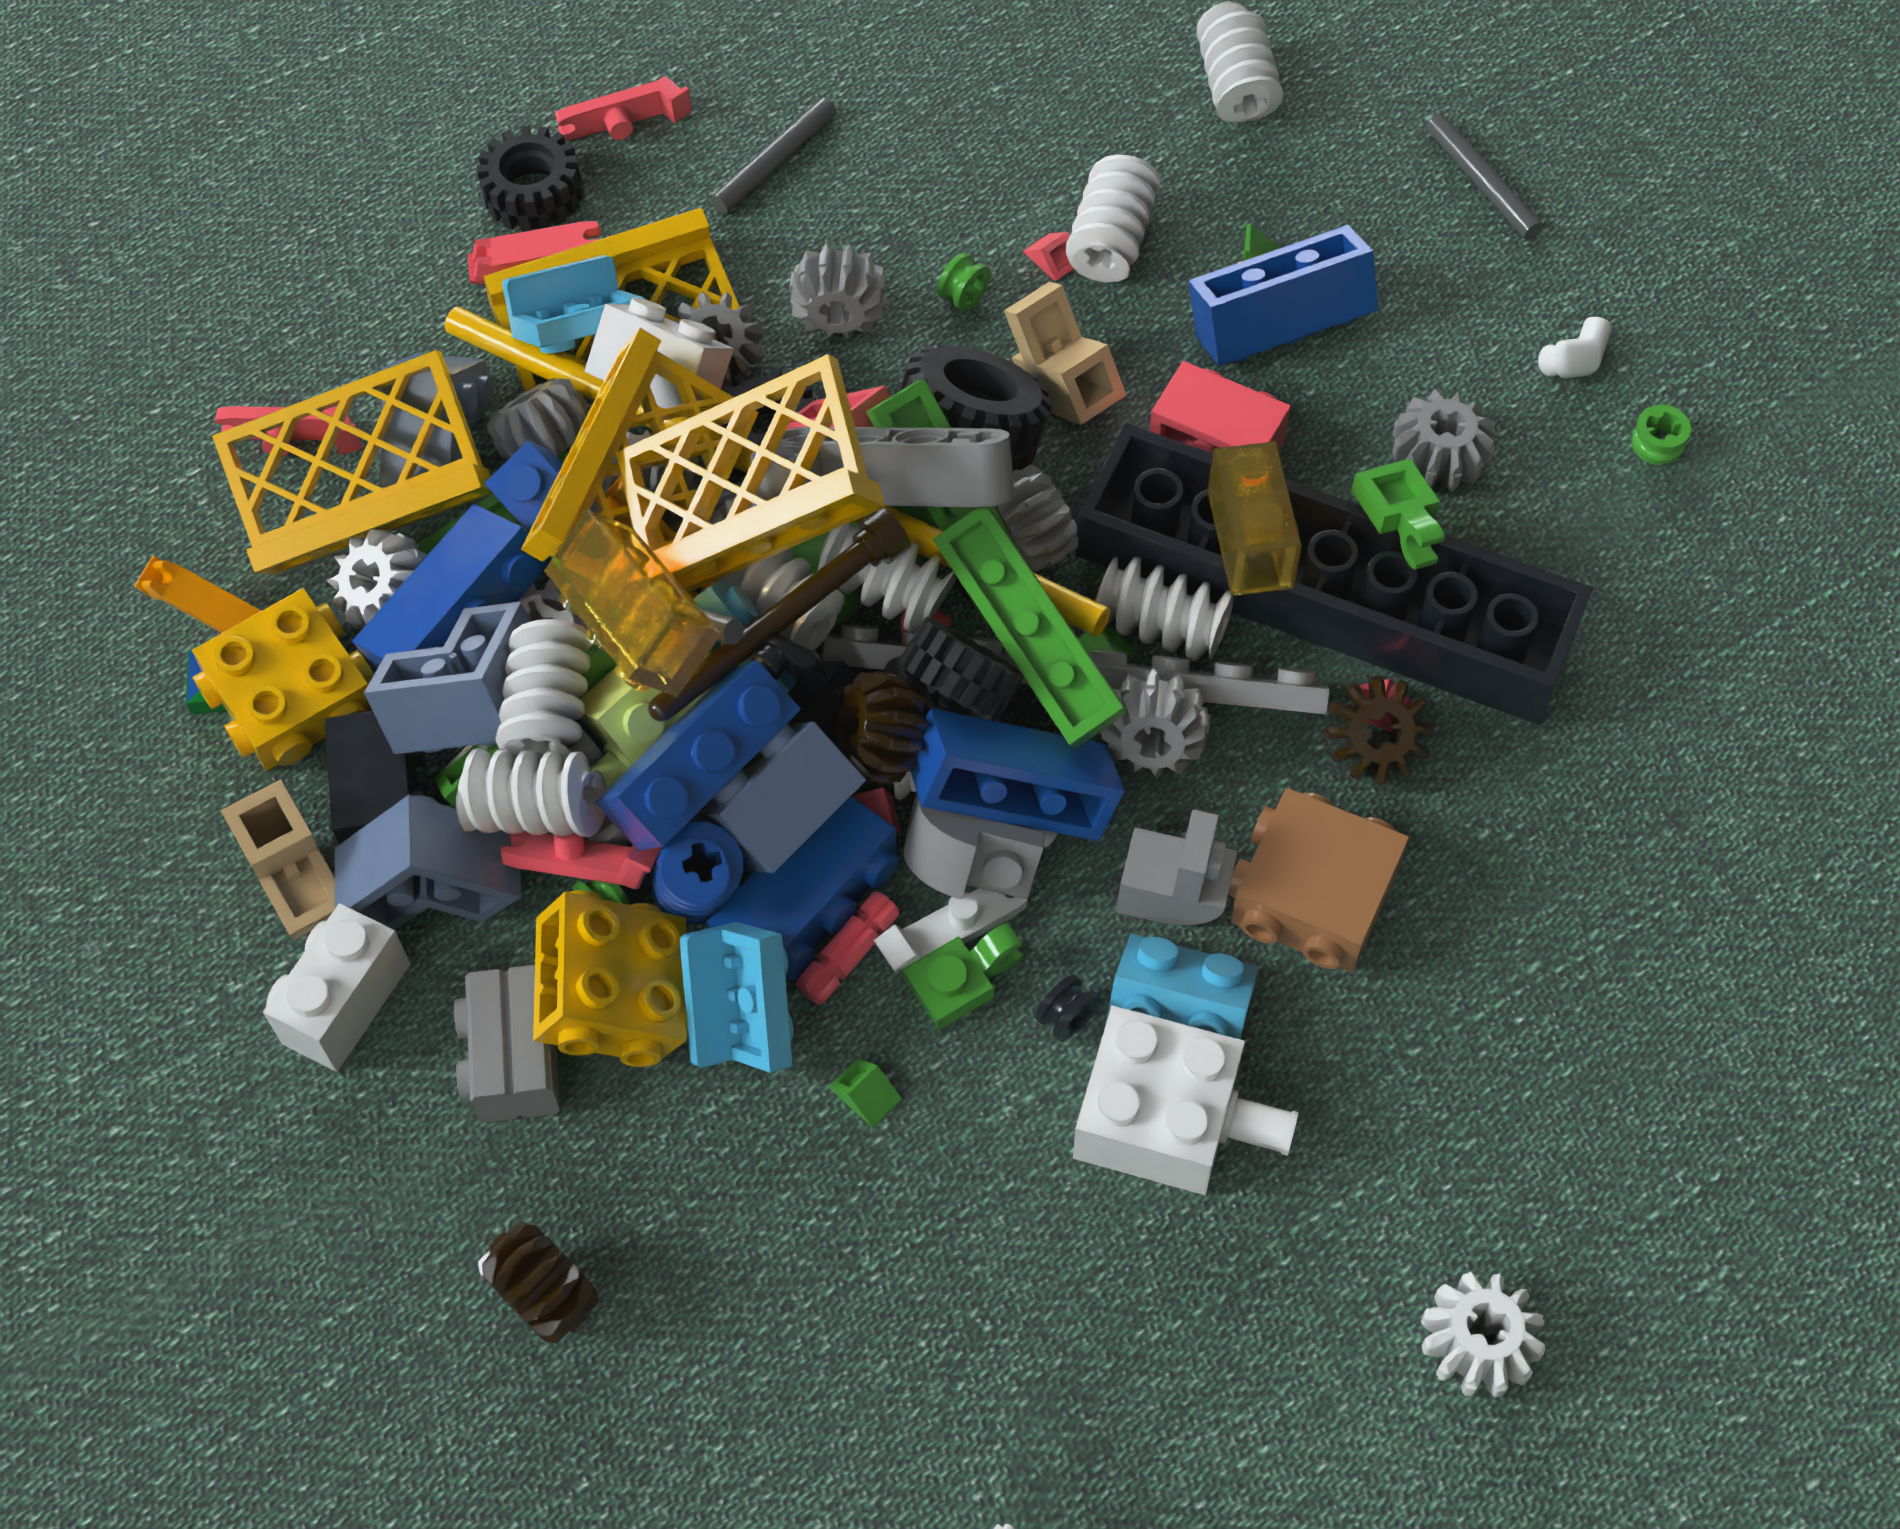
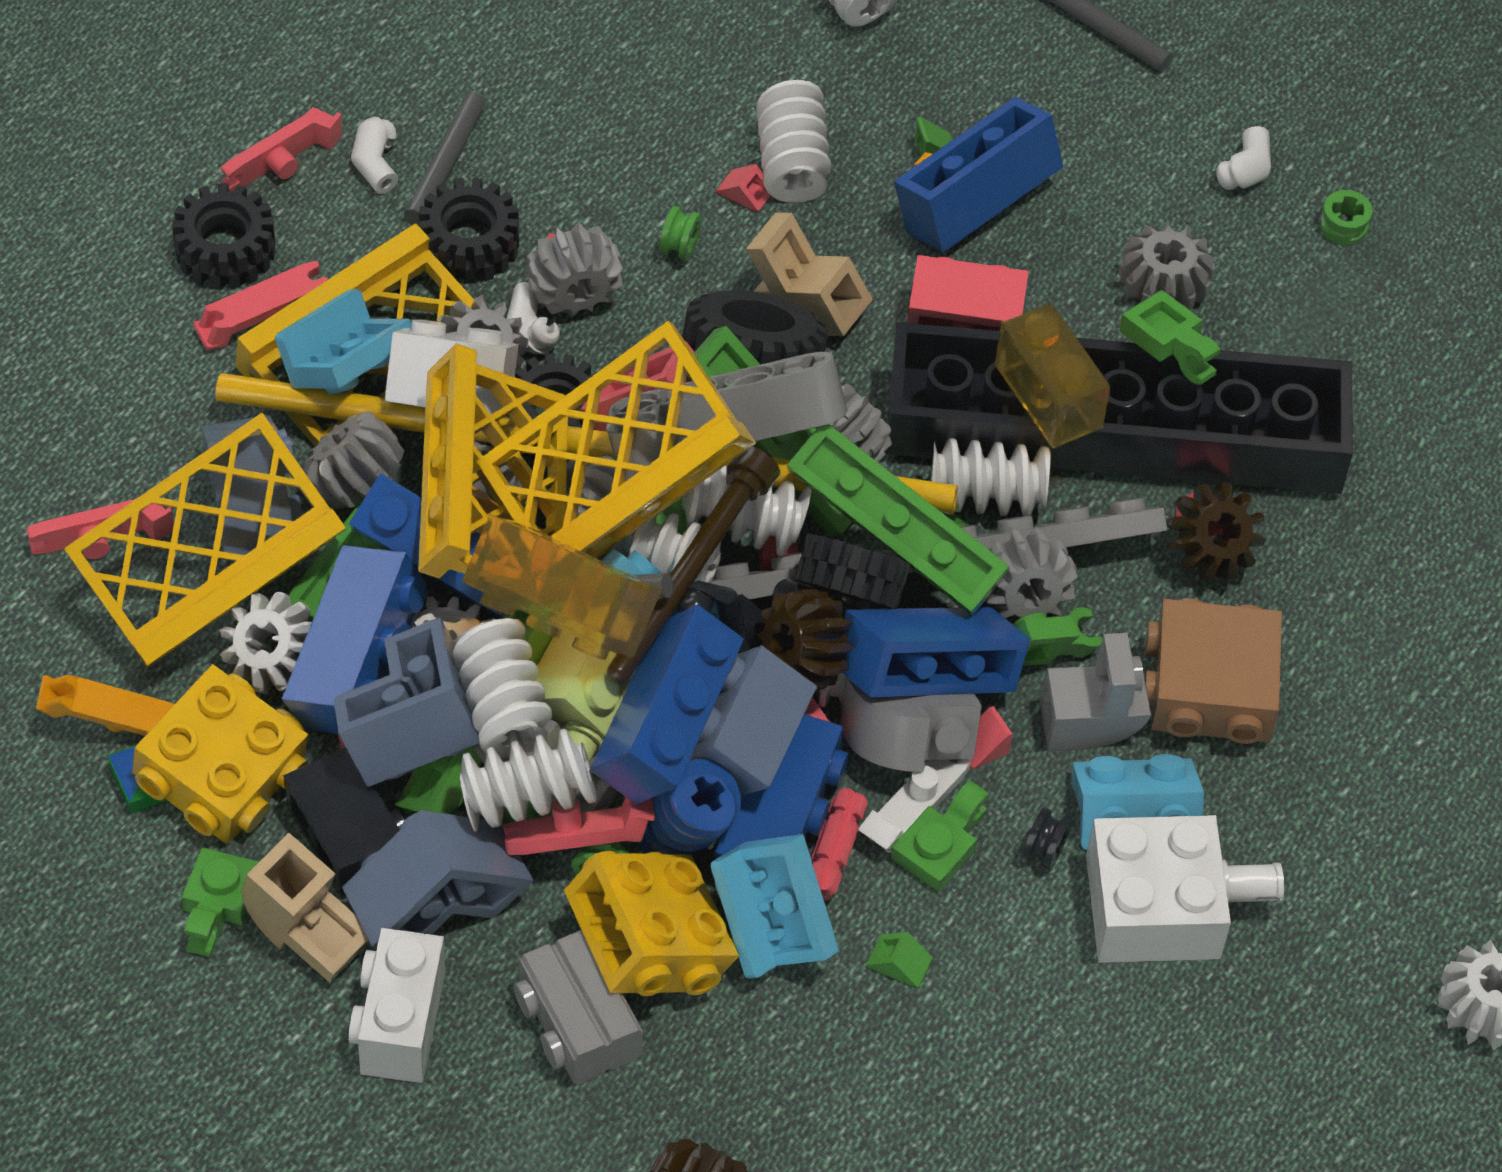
camera: 25 degrees left, 5 degrees down
none -> bright green plate [182,847,259,957]
none -> white arm [351,117,398,194]
none -> black tyre [419,178,519,284]
none -> white arm [506,282,560,355]
none -> coral piece [970,706,1012,770]
none -> bright green plate [1013,607,1102,666]

